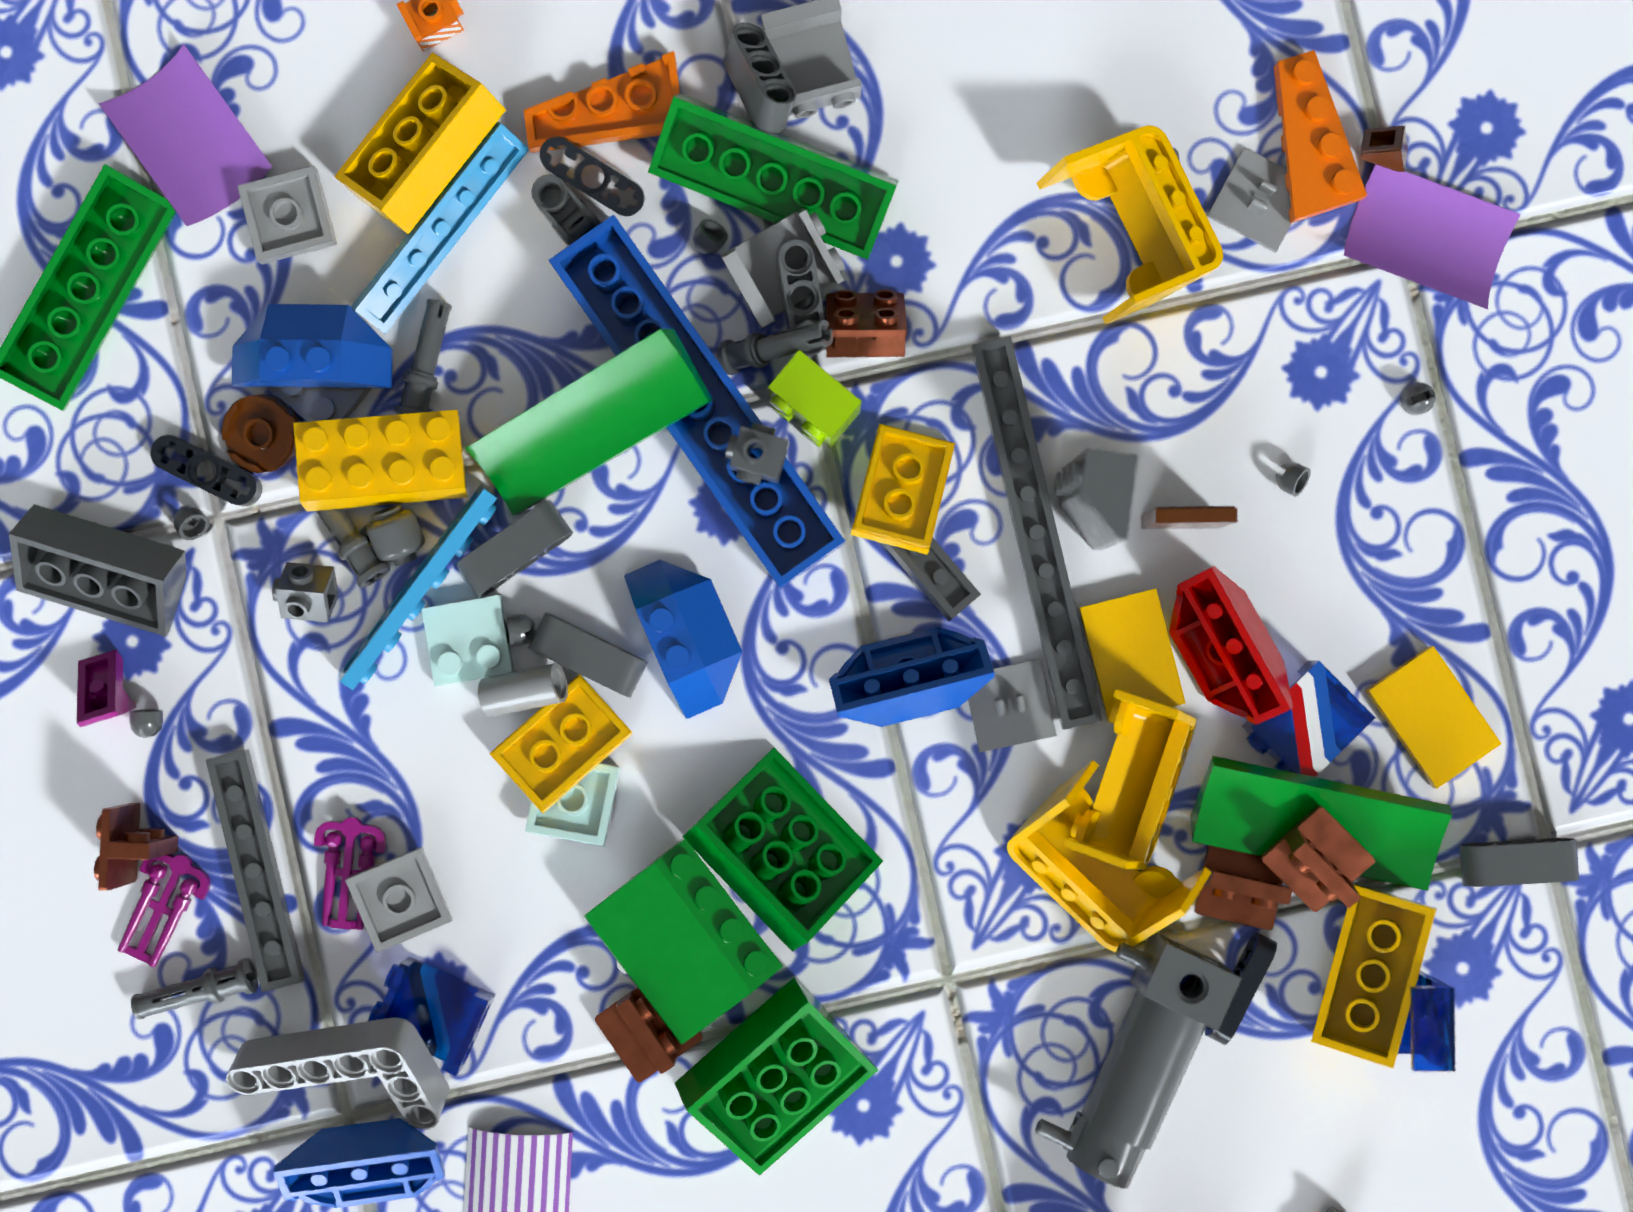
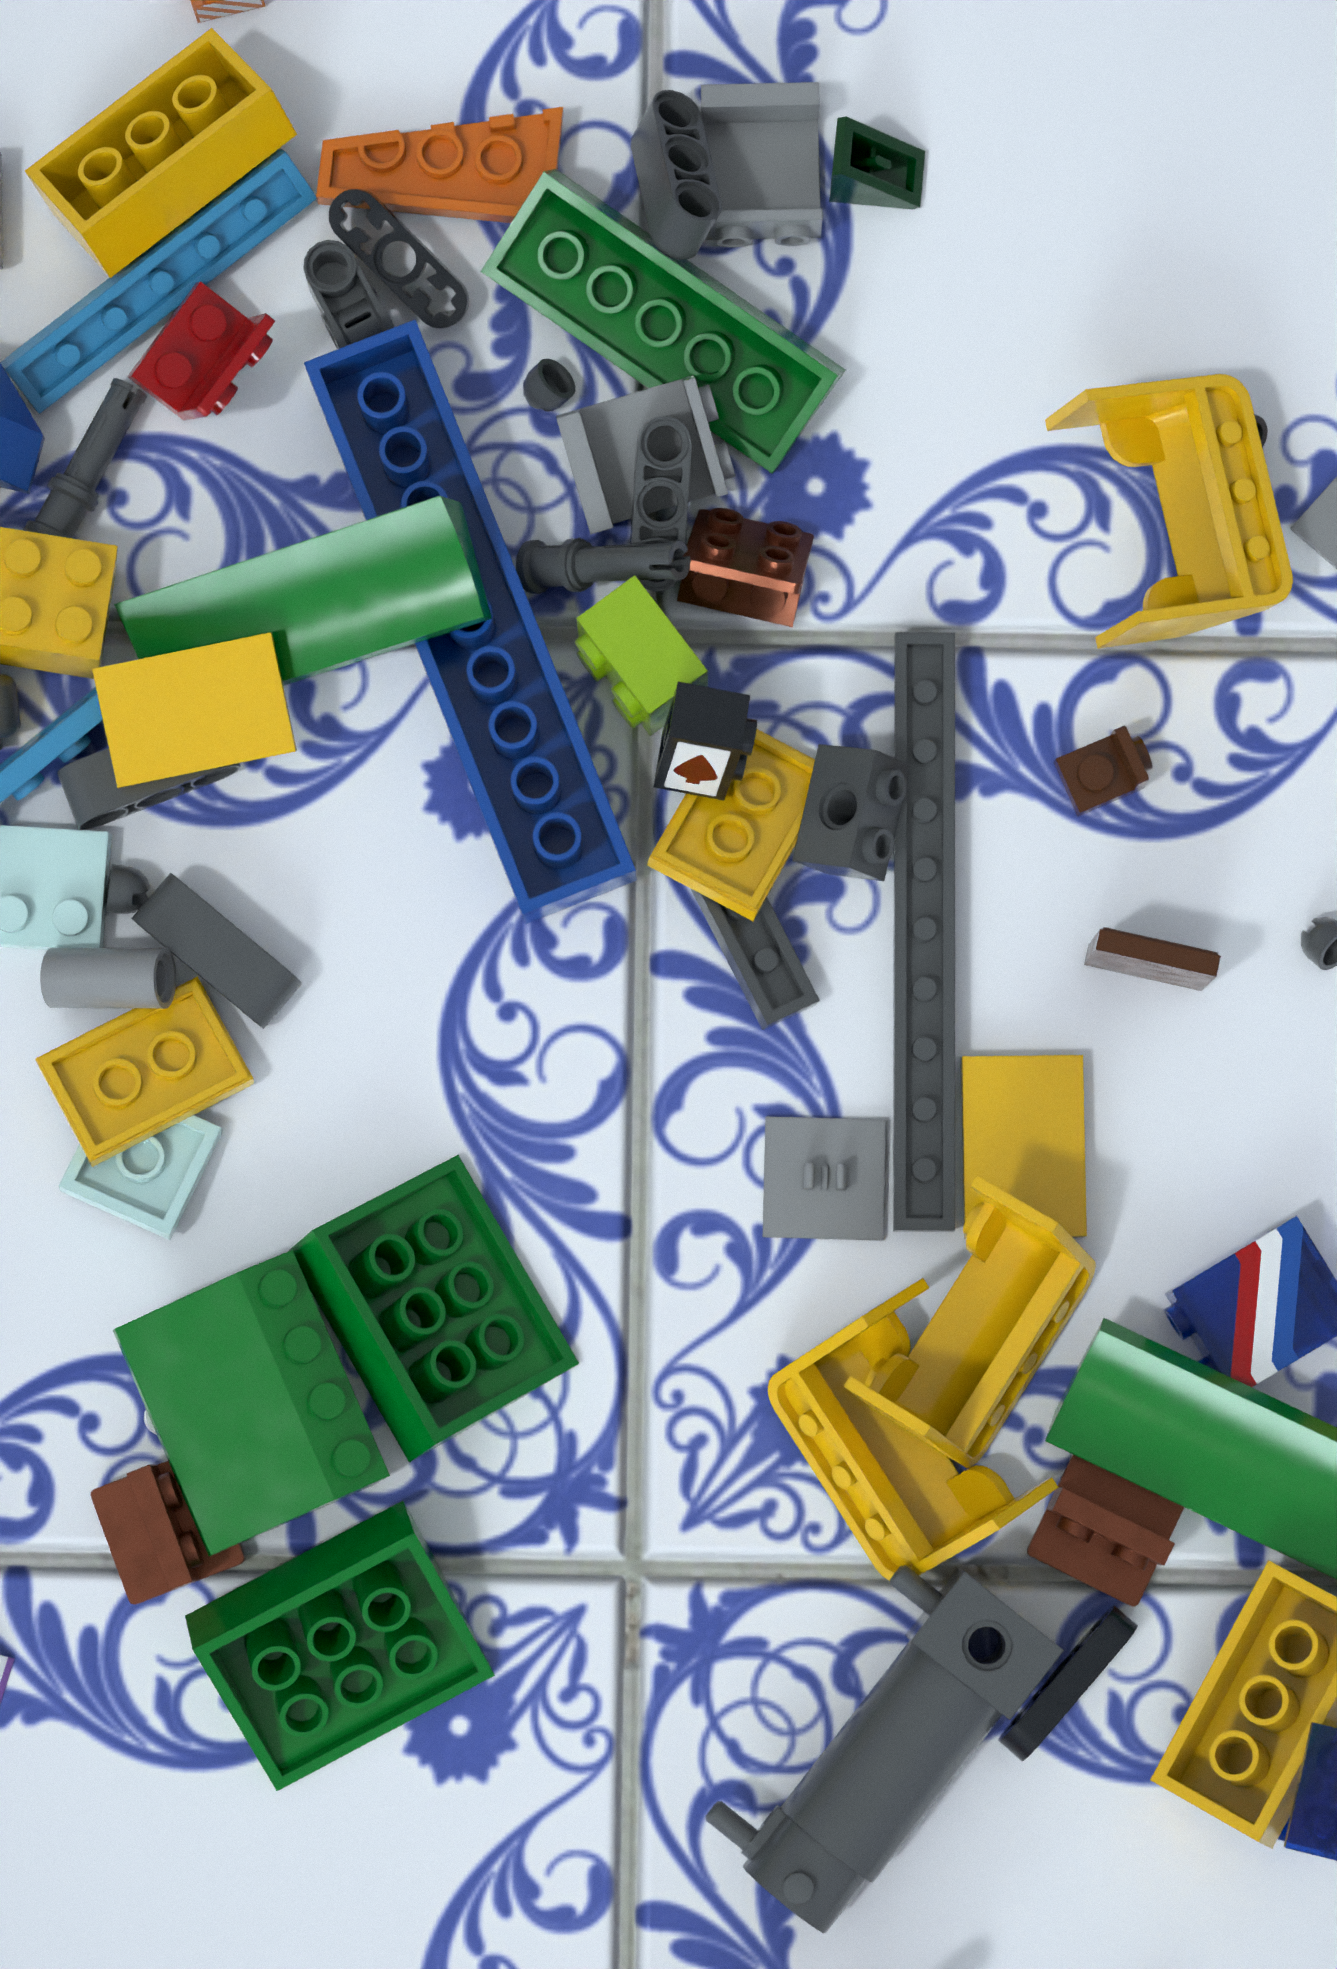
camera: 15 degrees right, 5 degrees down
blue wedge [624,560,743,719] -> none
dark grey brick [725,423,789,485] -> none
blue wedge [829,627,995,727] -> none
dark grey slope [1054,448,1138,550] -> none
red wedge [1169,566,1293,725] -> none
copper bracket [1261,805,1375,912] -> none
none -> yellow tile [92,632,297,788]
none -> red bracket [127,281,275,421]
none -> black brick [653,682,757,801]
none -> dark grey brick [792,744,910,881]
none -> dark green slope [829,116,925,209]
none -> reddish brown bracket [1054,725,1153,817]

